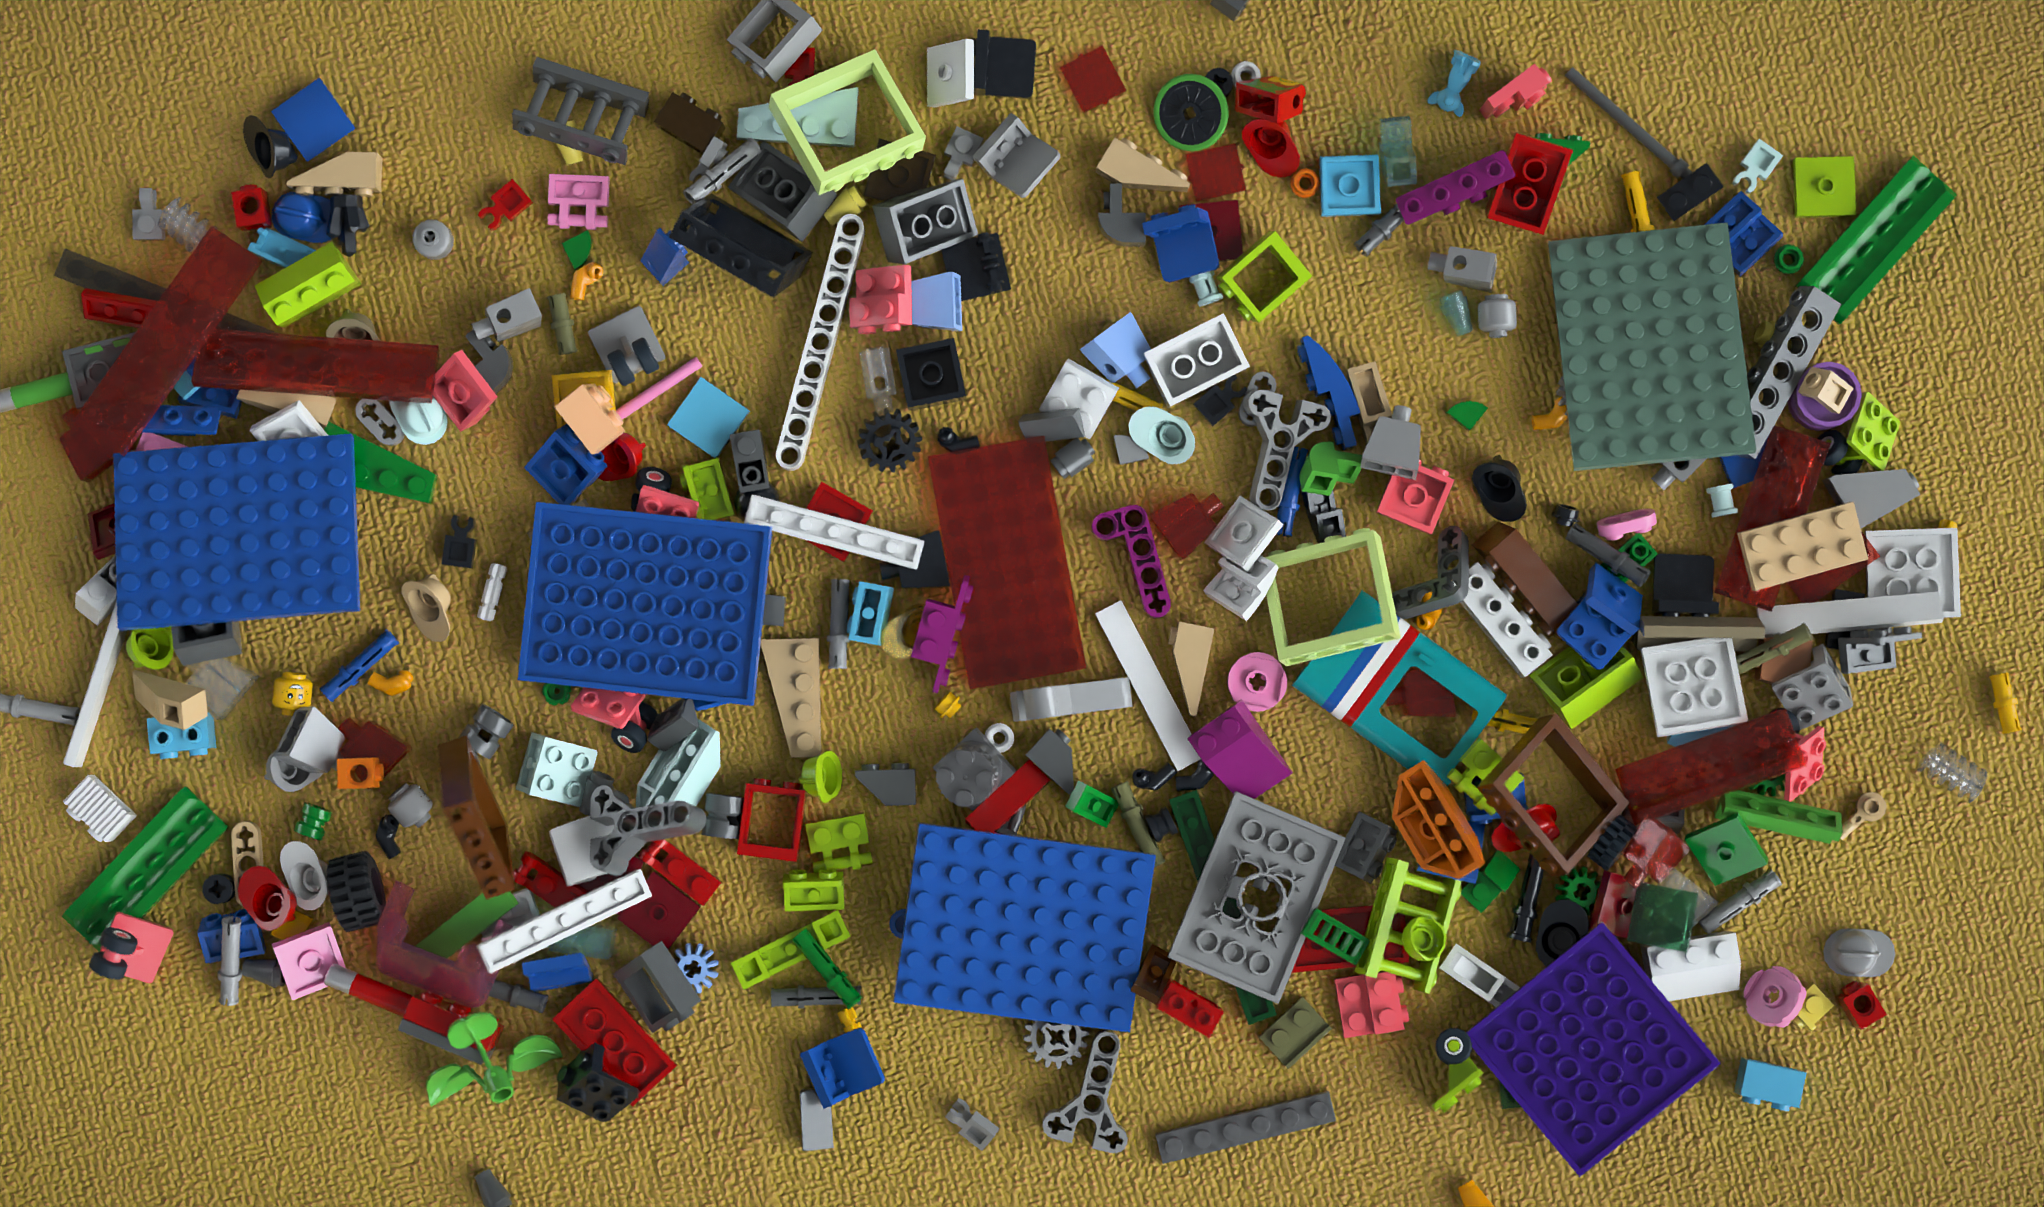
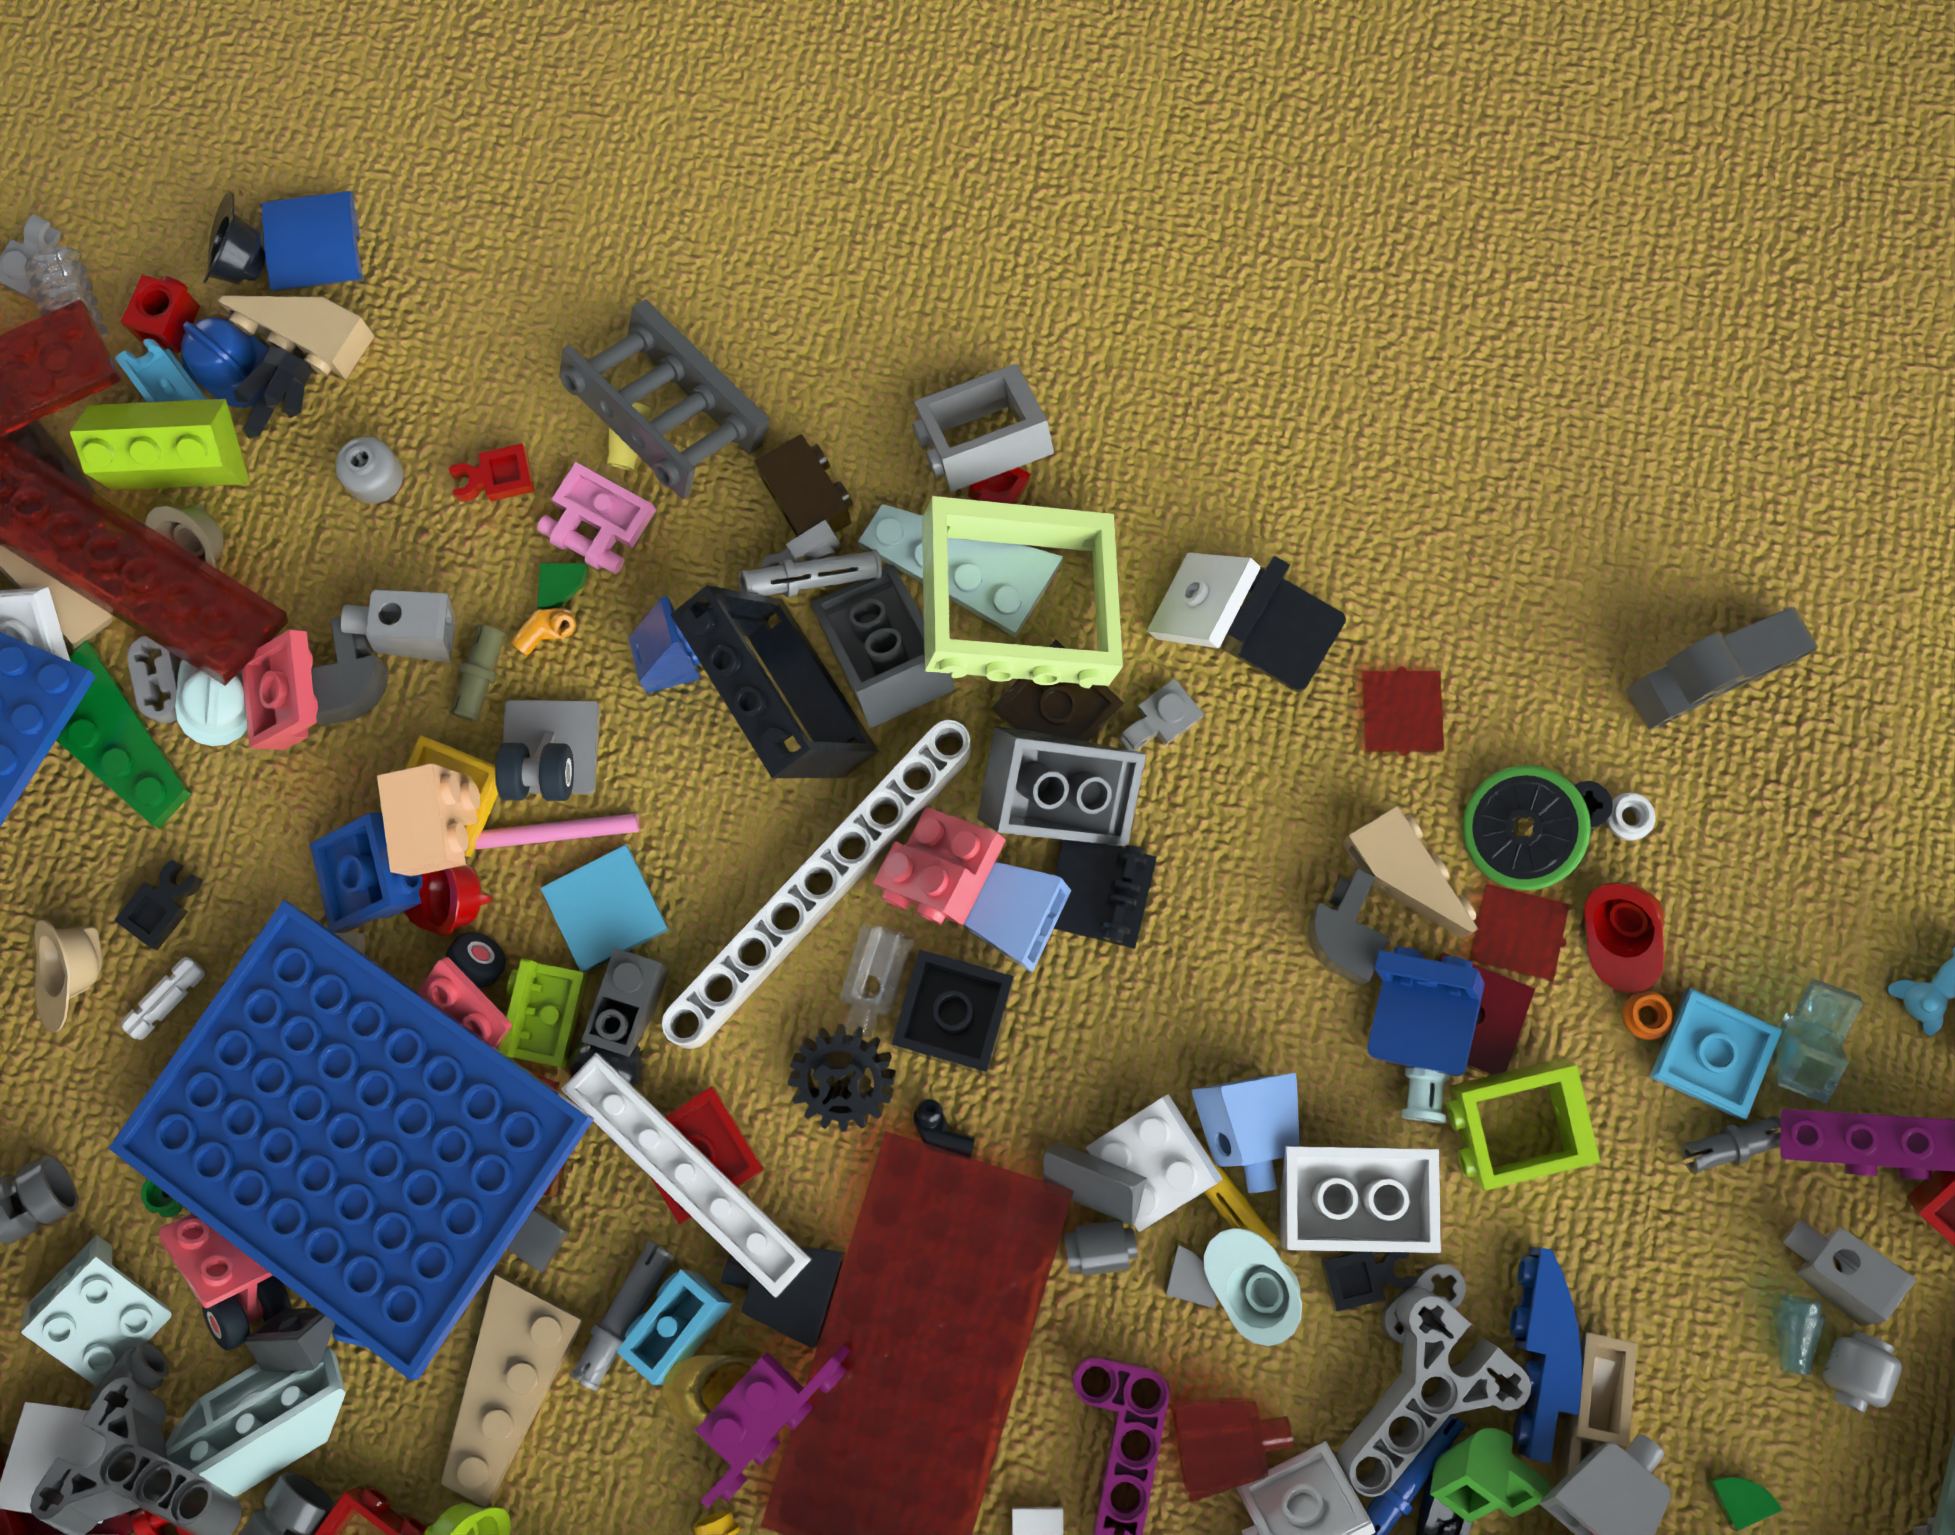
camera: 35 degrees right, 10 degrees down
light yellow cone [823,185,868,226] -> none
light grey bracket [972,113,1060,198] -> none
red torso [1235,76,1306,123] -> none

